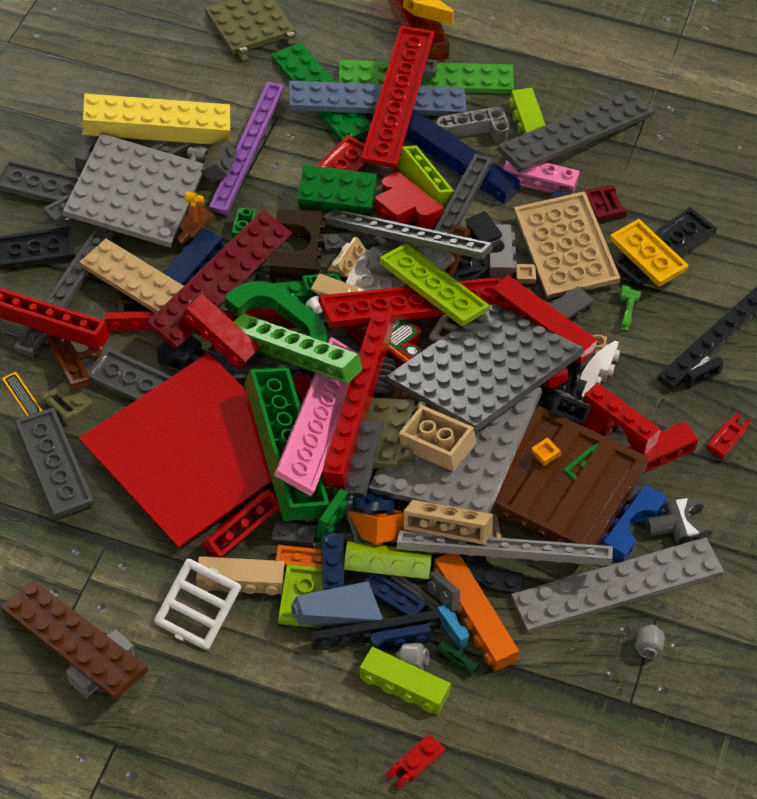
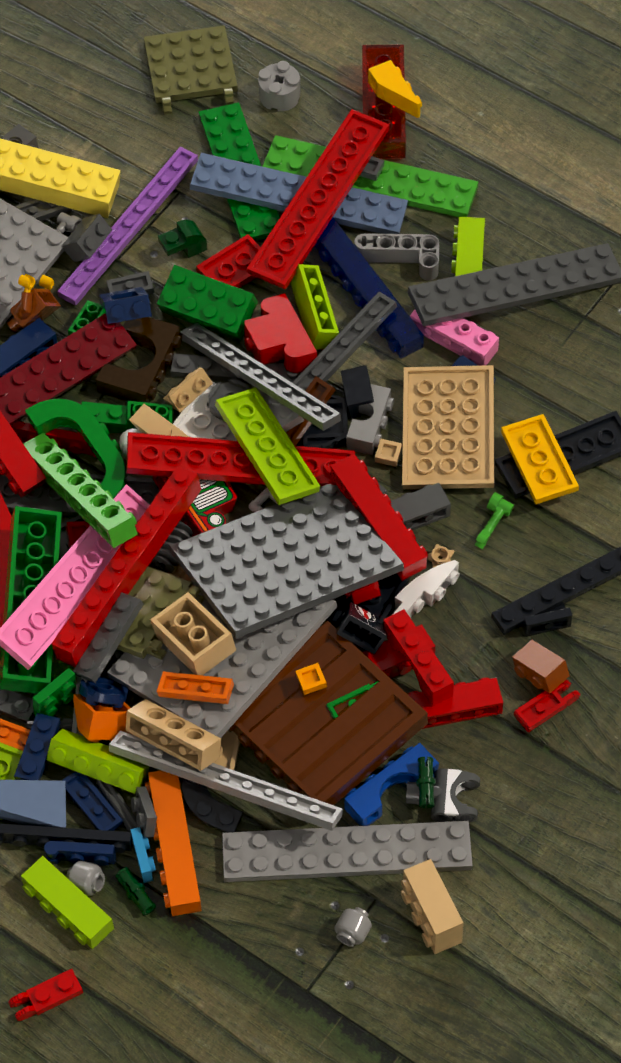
camera: 20 degrees right, 5 degrees up
dark red plate [584,185,628,222] -> none
none -> dark blue window [99,287,152,324]
none -> dark grey plate [106,271,154,294]
none -> orange plate [157,671,234,704]
none -> dark green brick [158,220,207,258]
none -> light grey brick [258,61,301,112]
none -> tan brick [401,859,464,954]
none -> dark green pin [416,757,436,809]
none -> brick [512,640,570,694]

